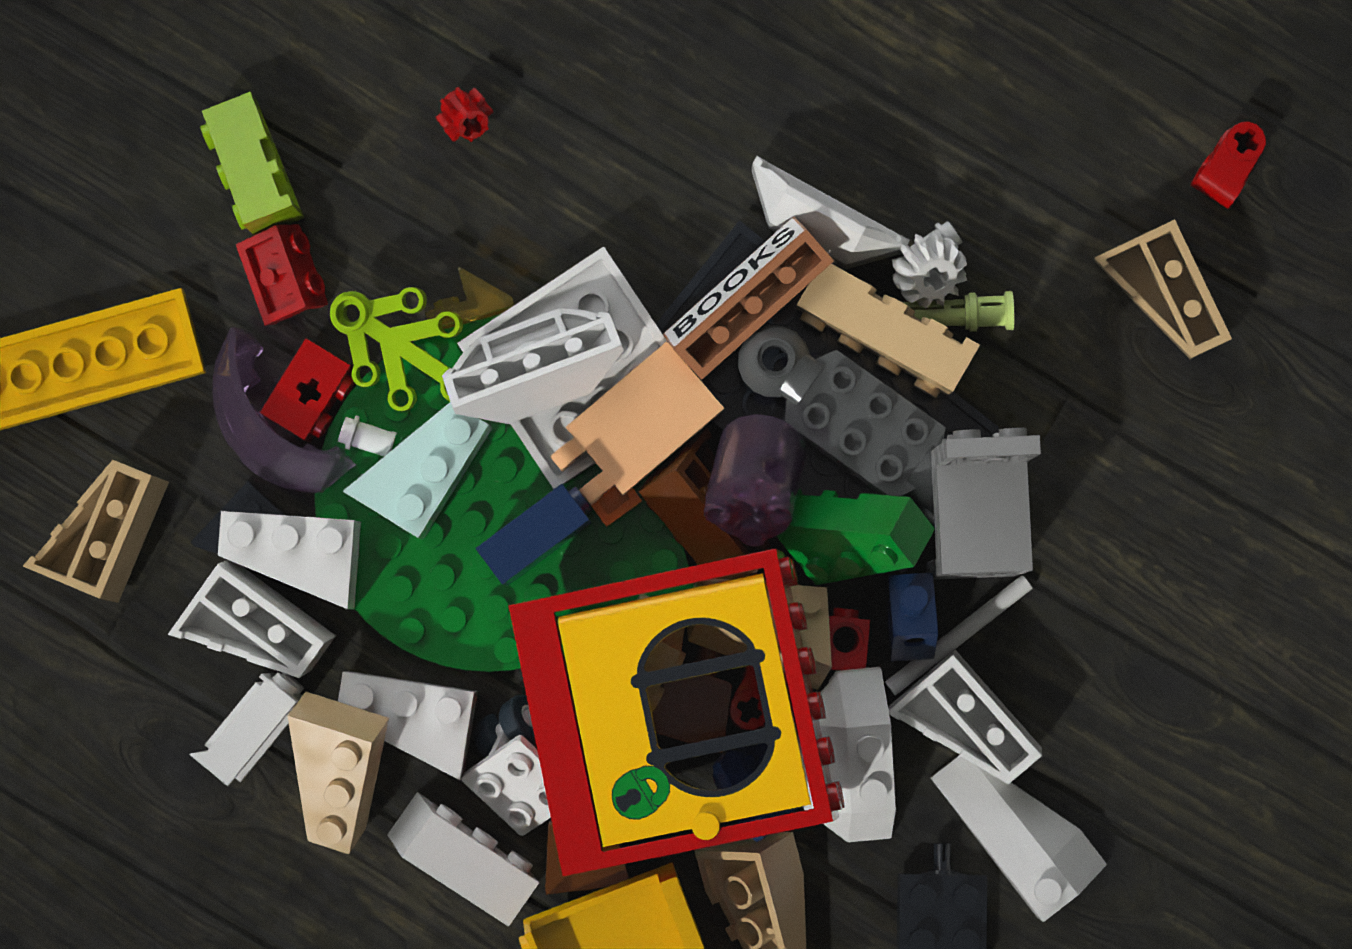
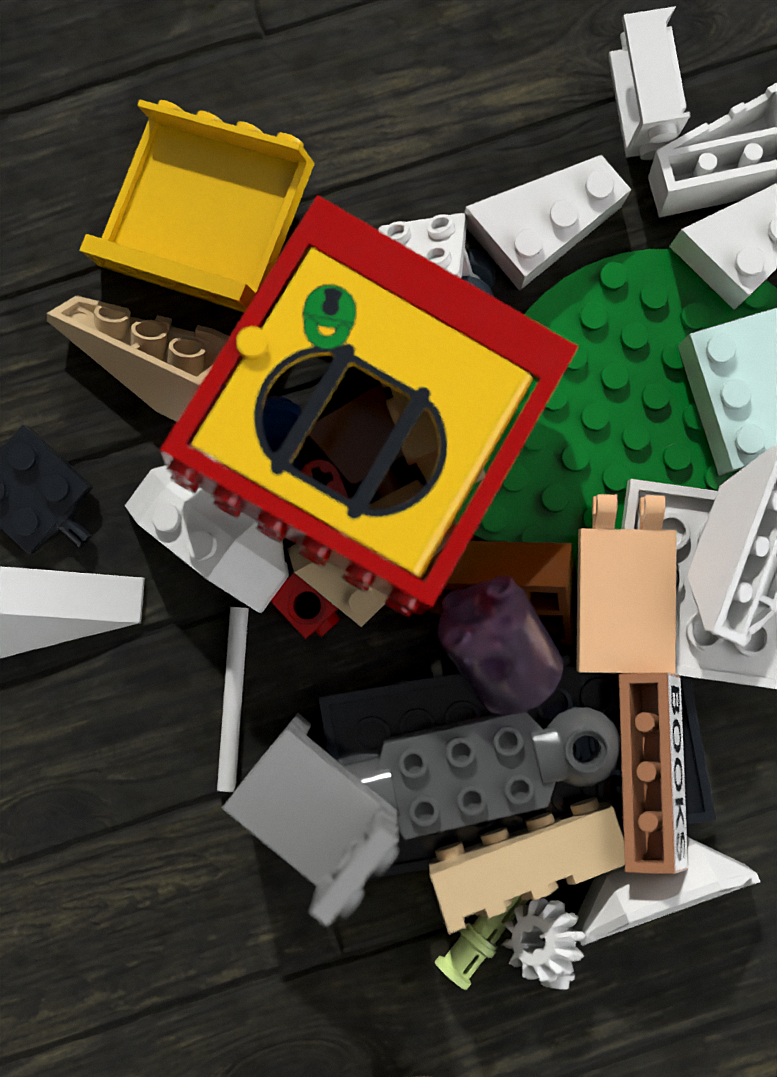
camera: 130 degrees right, 0 degrees up
tan wedge [287,692,389,854] -> none
white wedge [387,792,539,926] -> none
dark blue brick [475,484,593,586] -> none
orange plate [591,486,642,527] -> none
green wedge [766,487,935,585] -> none
dark blue torso [884,573,938,662] -> none
white wedge [888,649,1042,784] -> none

